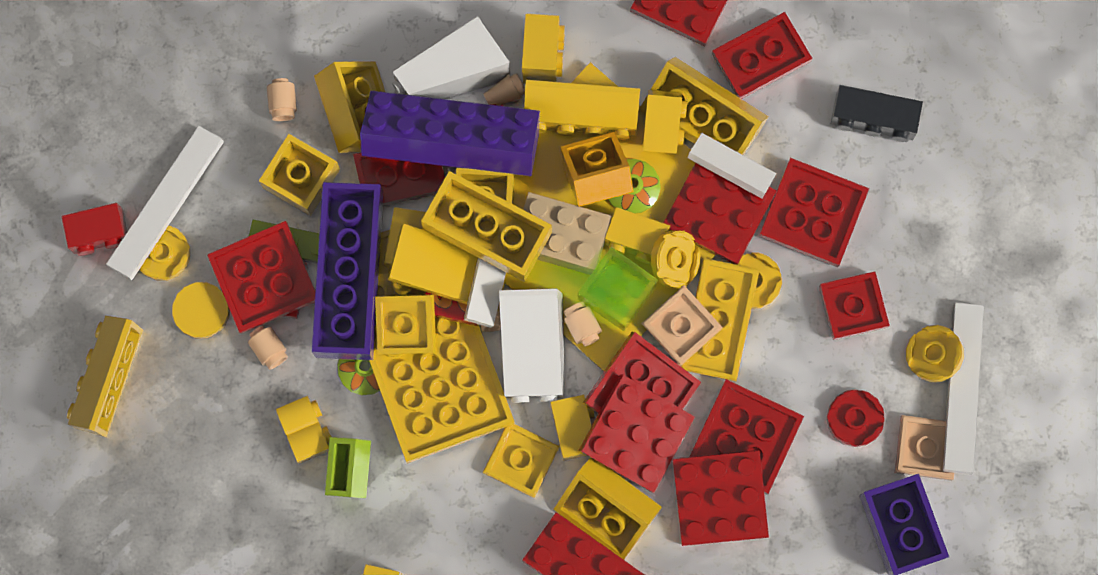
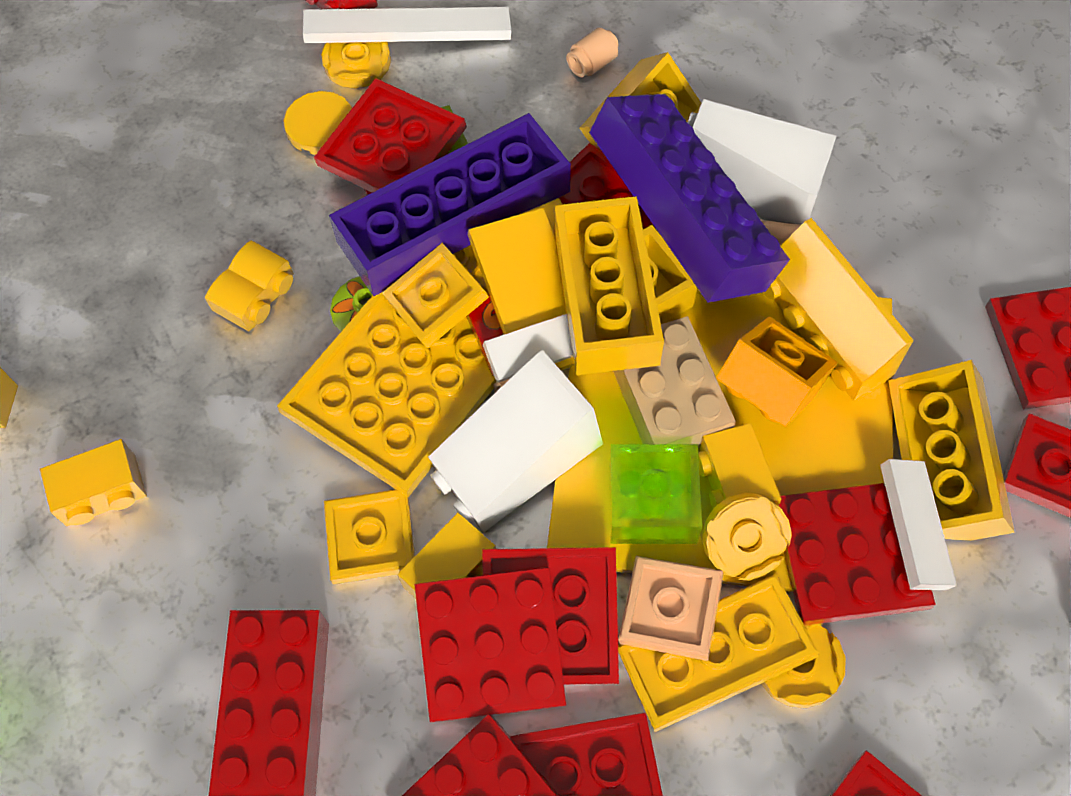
camera: 55 degrees right, 15 degrees down
yellow slope [67,315,143,438] -> none
light nougat brick [248,326,288,370] -> none
yellow brick [259,134,340,216] -> none
lime brick [325,437,371,498] -> none
yellow brick [522,14,565,84] -> none
yellow slope [553,458,662,559] -> none
light nougat brick [563,302,602,346] -> none
lime dish [608,159,661,214] -> none
yellow brick [643,90,687,154] -> none
red plate [759,158,870,267] -> none

